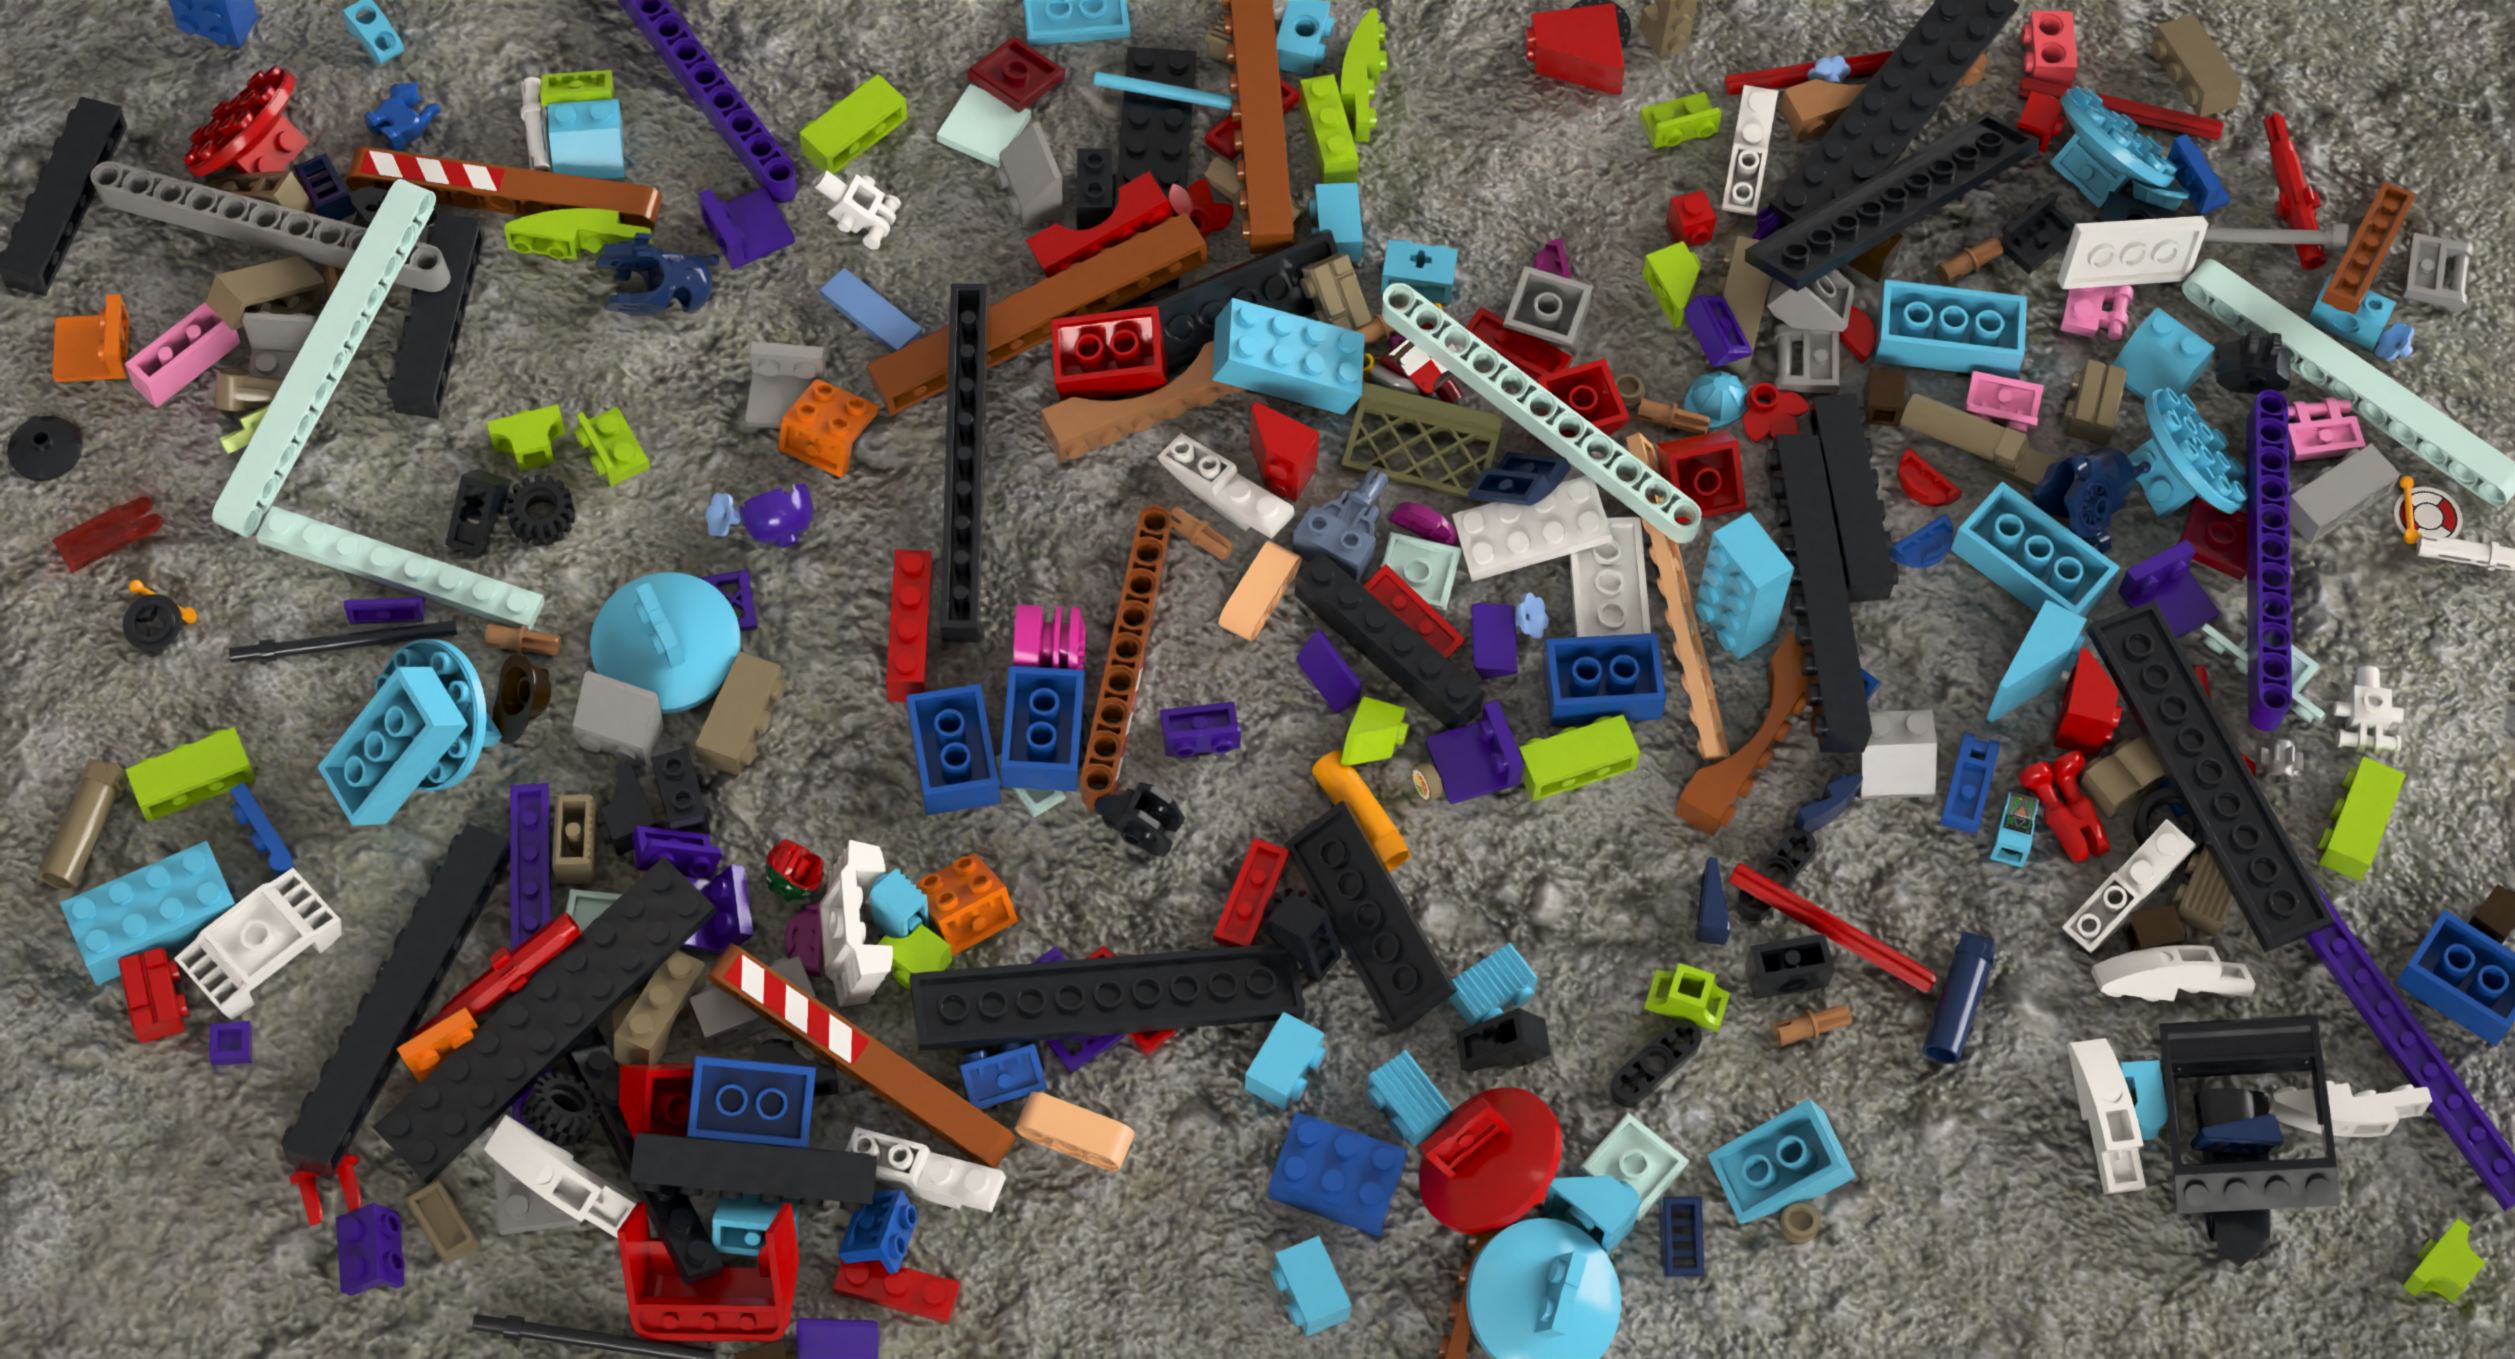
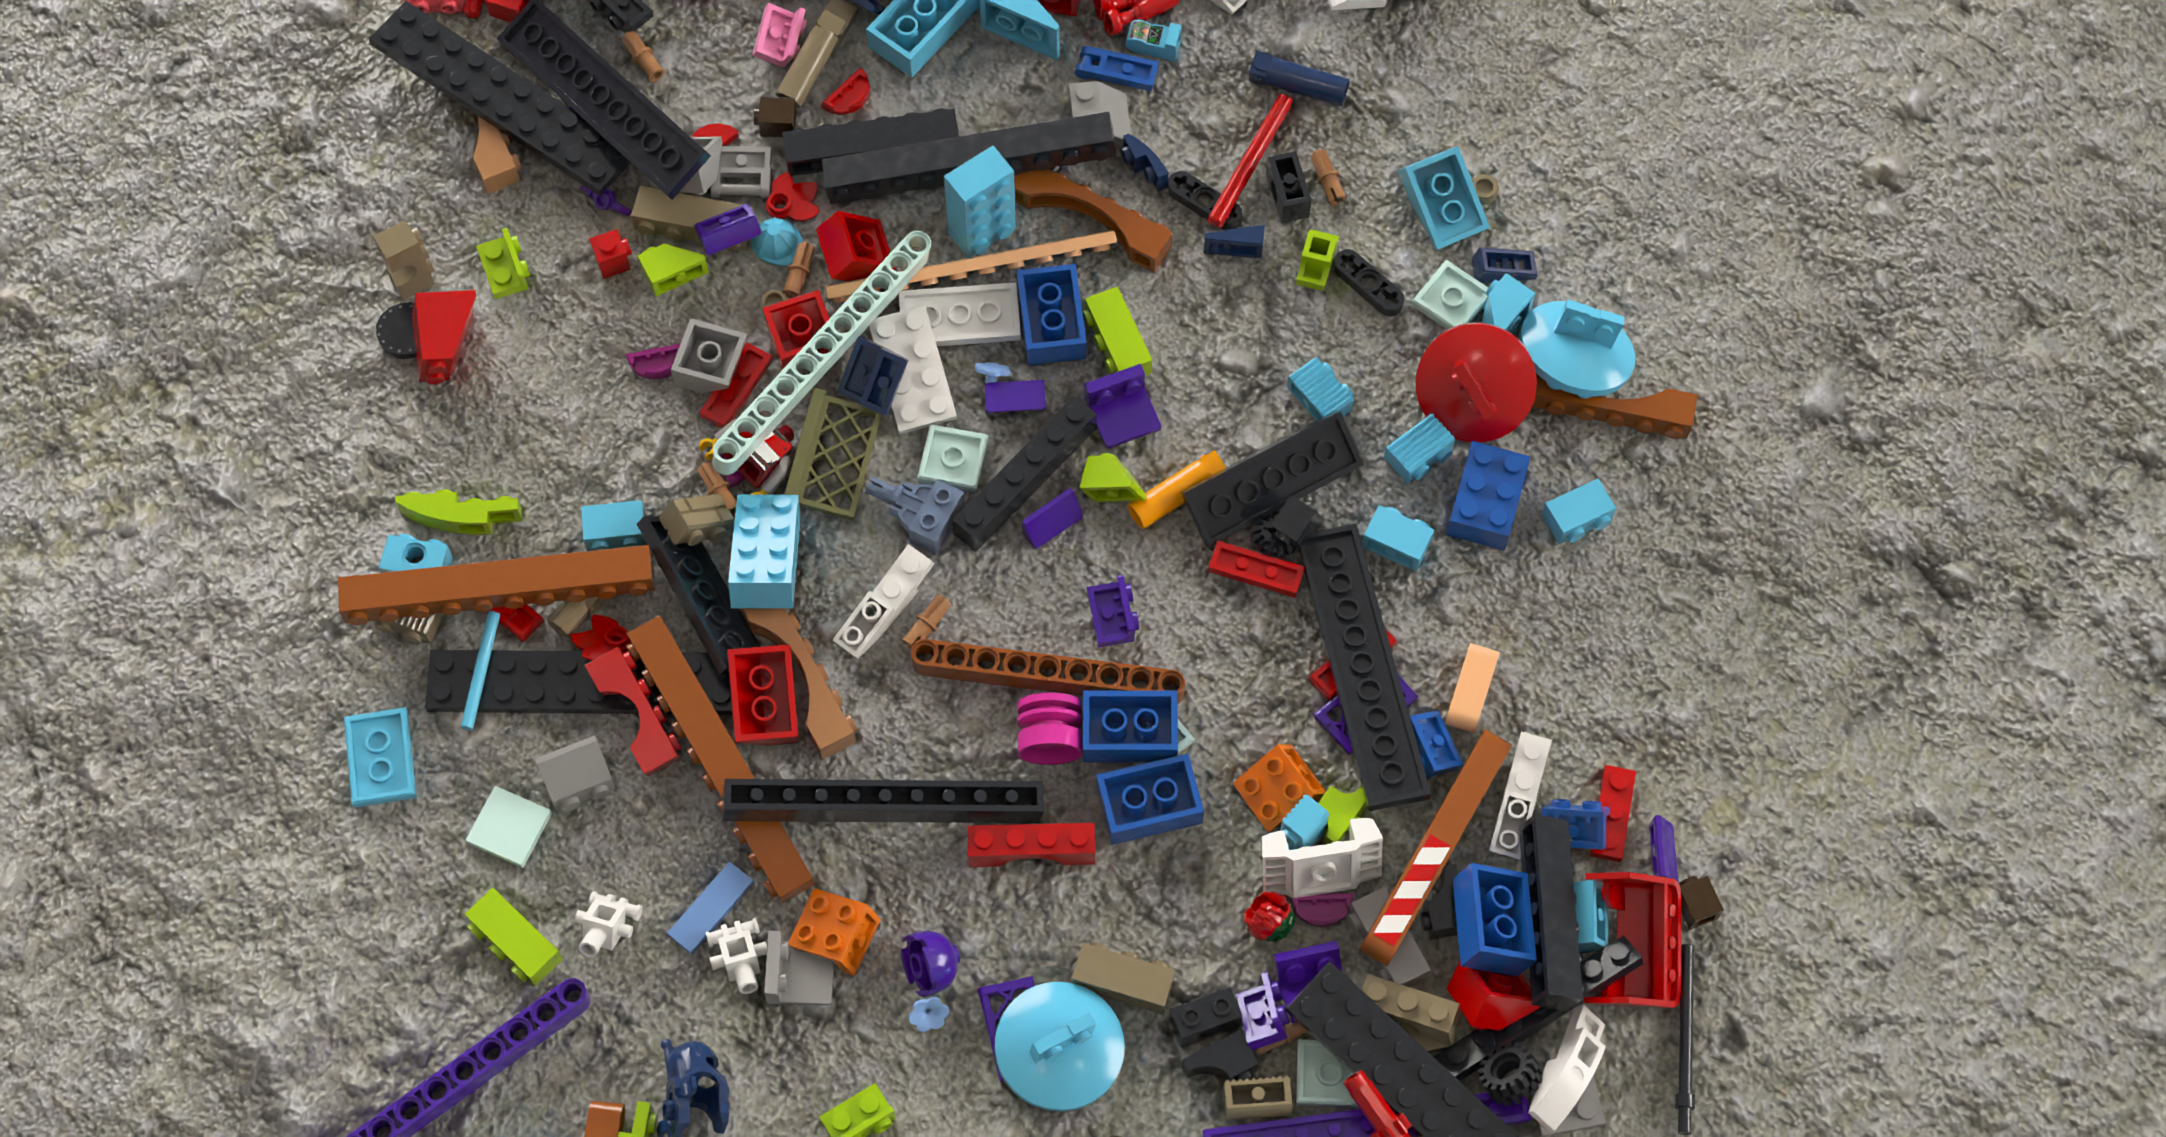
camera: 90 degrees left, 5 degrees up
light grey slope [573,670,664,766] -> none
dark purple bracket [698,187,795,270] -> none
dark red plate [967,36,1066,113] -> none
black brick [1077,148,1112,230] -> none
black hinge [1094,782,1185,857] -> none
light nougat beam [1218,540,1302,642] -> none
red slope [1250,401,1320,502] -> none
lime brick [1299,74,1359,184] -> none
red plate [1363,564,1466,660] -> none
medium azure brick [1380,240,1458,304] -> none
magenta tile [1388,502,1459,547] -> none
dark tan tile [1411,762,1443,802] -> none
black arch [1456,1008,1551,1072] -> none
white slope [1721,85,1778,216] -> none
red axle [1724,50,1894,95] -> none
light blue plant [1807,56,1851,84] -> none
medium azure brick [1874,280,2027,379] -> none
blue tile [1889,513,1953,568] -> none
none -> white piece [705,918,767,994]

